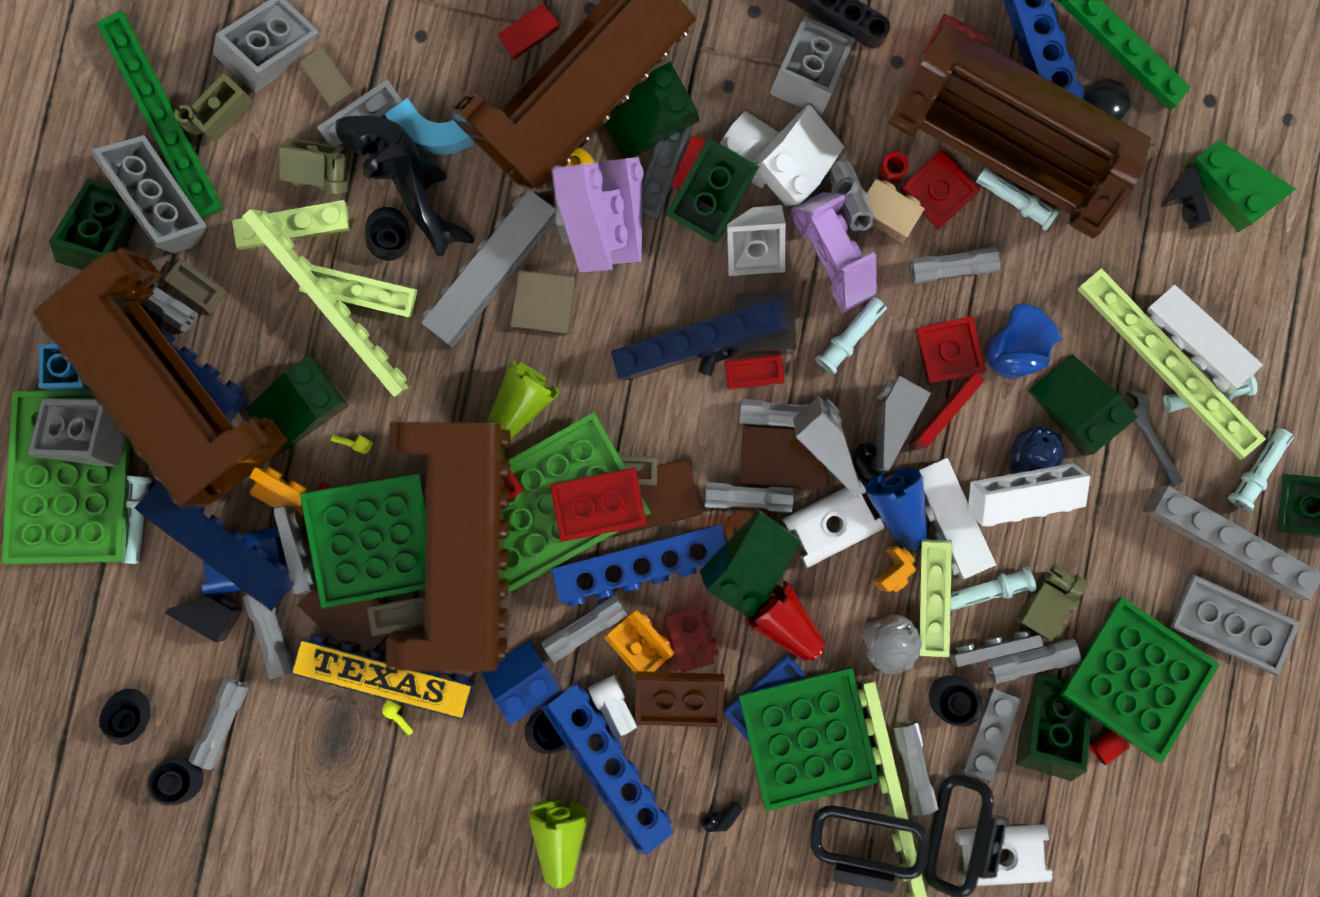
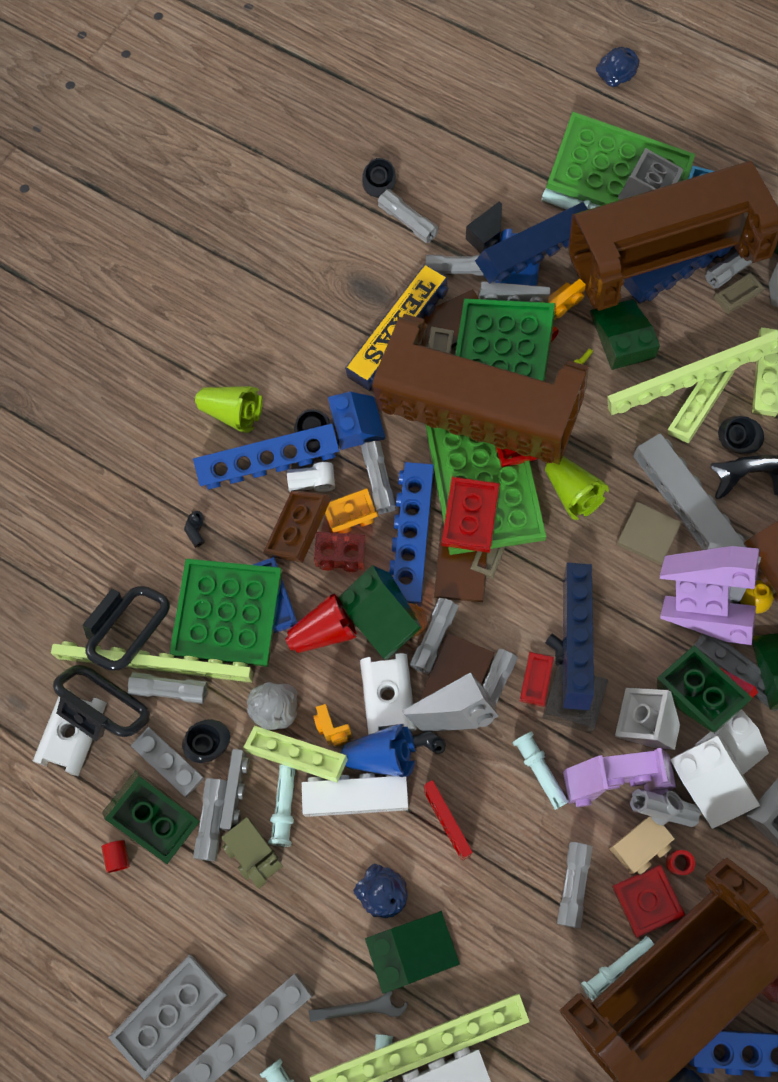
camera: 110 degrees right, 15 degrees down
black hat [99,689,151,745] -> none
neon yellow hand [382,700,414,736] -> none
light grey slope [874,376,931,474] -> none
red plate [915,316,986,385] -> none
white brick [968,463,1090,527] -> none
blue piece [986,303,1062,380] -> none
green plate [1060,597,1220,763] -> none

